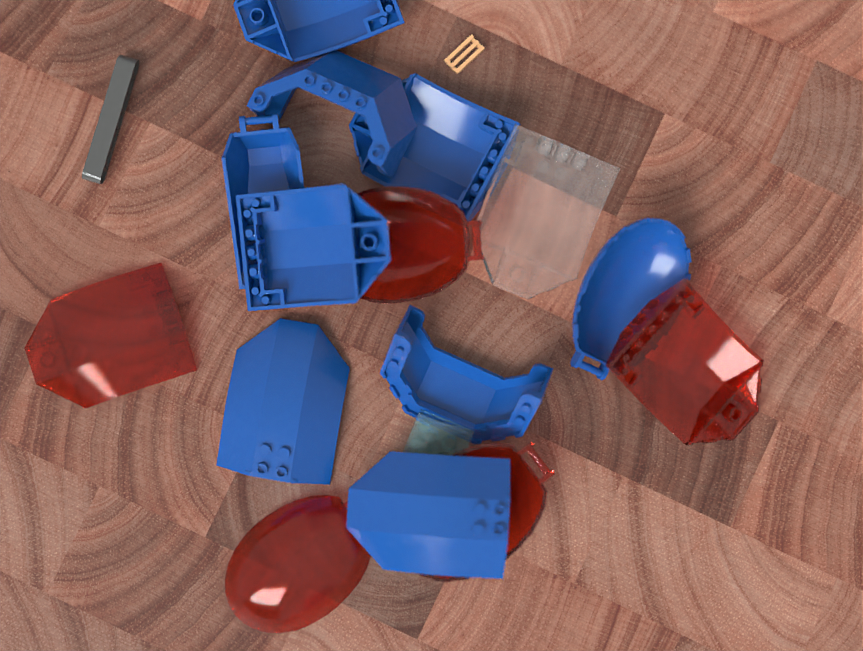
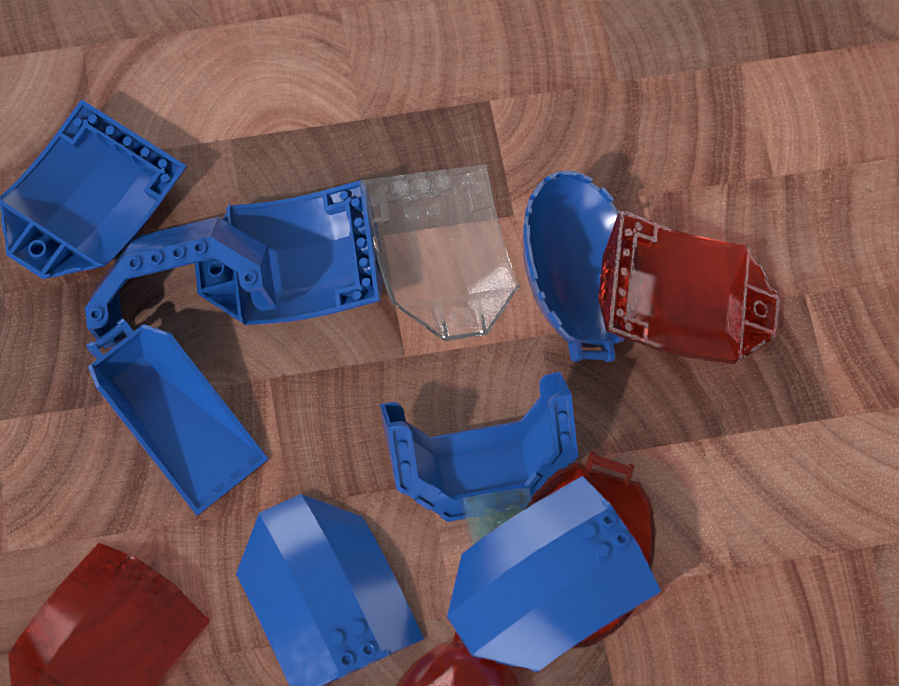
camera: 35 degrees left, 20 degrees down
blue windscreen [236,184,391,311] -> none
clear red windscreen [357,186,484,304] -> none
light nougat tile [444,34,485,75] -> none

